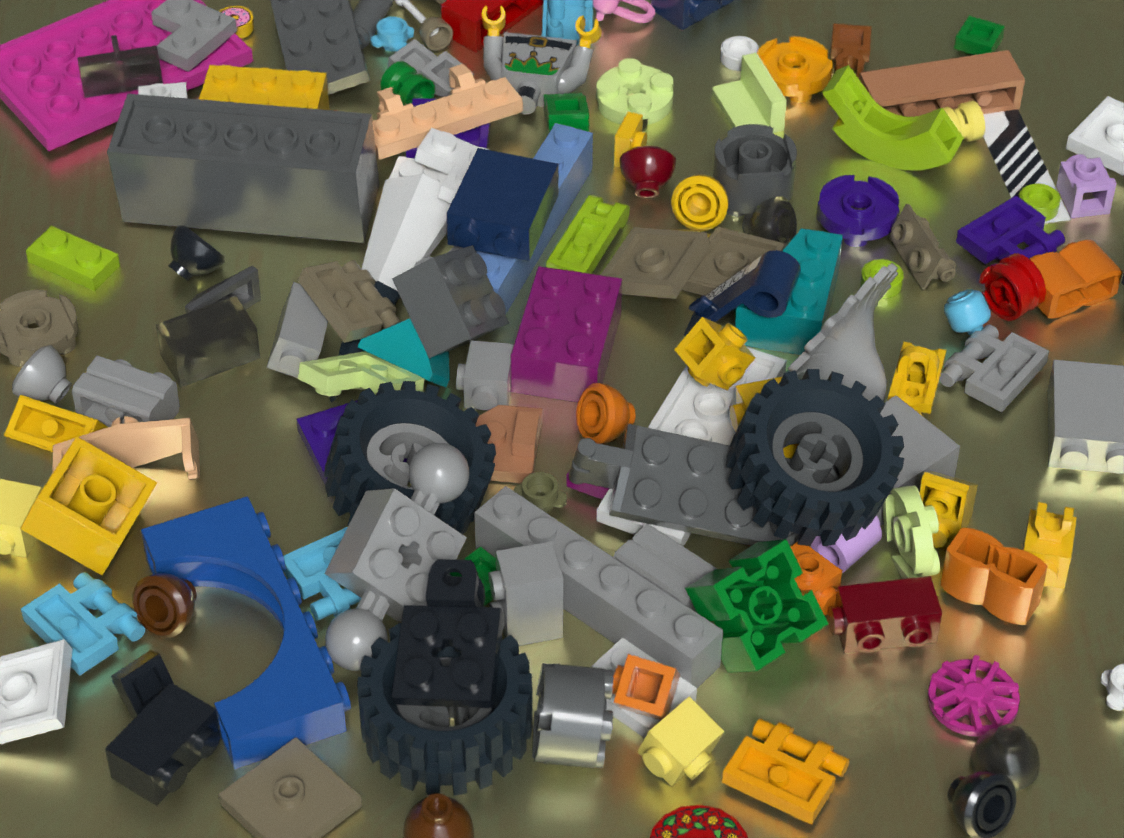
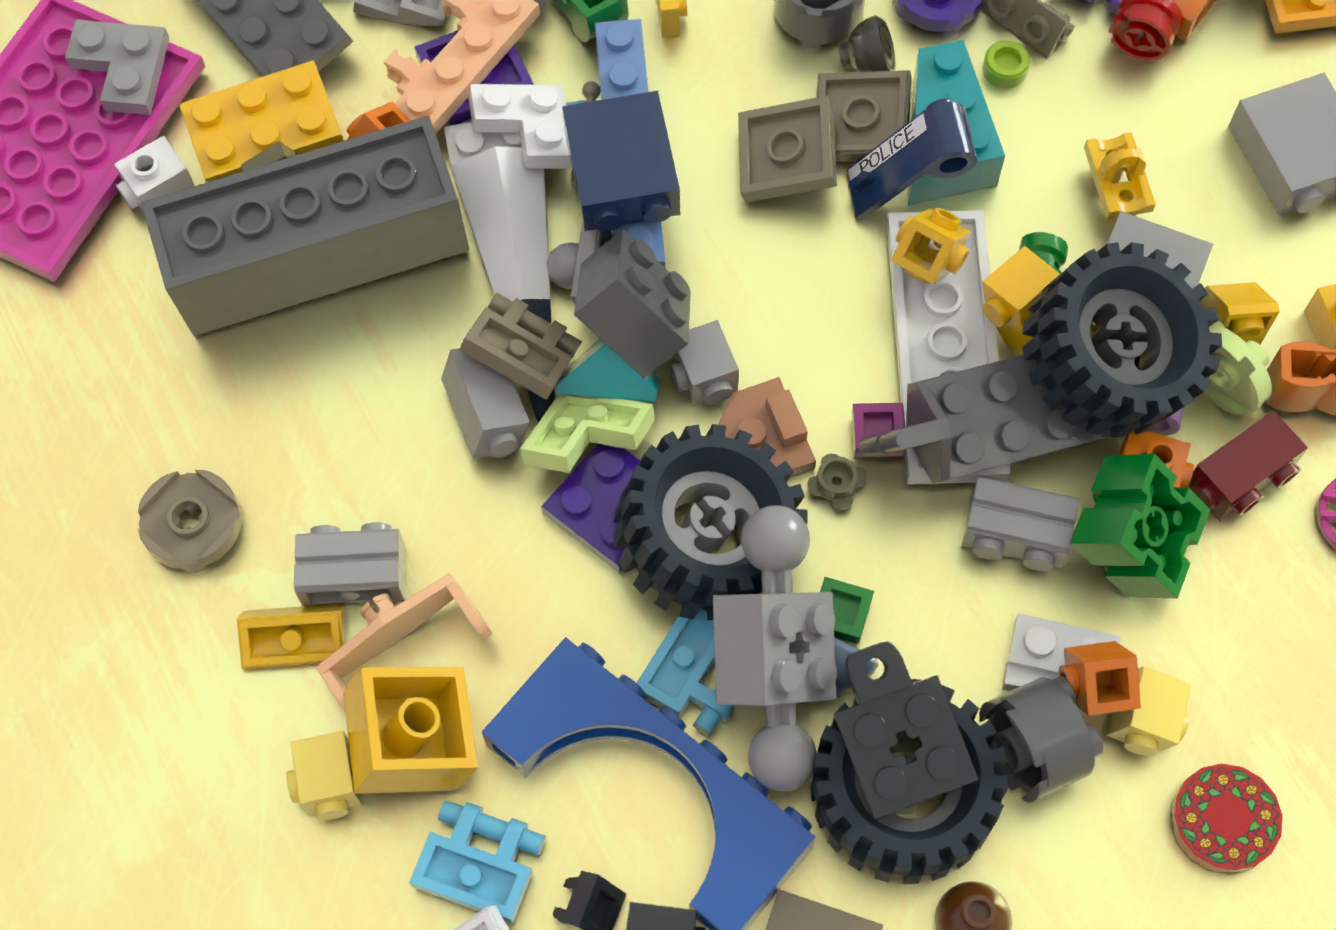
camera: 25 degrees left, 20 degrees up
light grey brick [12,345,72,404] -> none
lime plate [26,226,120,291] -> none
clear smoke panel [77,35,163,98] -> none
reddish brown brick [132,573,197,638] -> none
clear smoke brick [156,296,260,388] -> none
black brick [168,225,225,281] -> none
flat silver slope [185,266,261,341] -> none
tile [219,6,254,39] -> none
green wheel [380,61,435,105] -> none
light grey brick [474,486,723,688] -> none
light grey brick [489,541,563,646] -> none
magenta brick [511,266,622,402] -> none
lime plate [546,194,630,274] -> none
orange brick [576,383,636,444] -> none
dark red brick [620,146,676,198] -> none
yellow brick [671,174,729,231] -> none
light orange plate [722,718,850,825] -> none
light grey piece [785,263,898,402] -> none
light grey plate [939,325,1049,412] -> none
medium azure piece [944,289,991,335] -> none

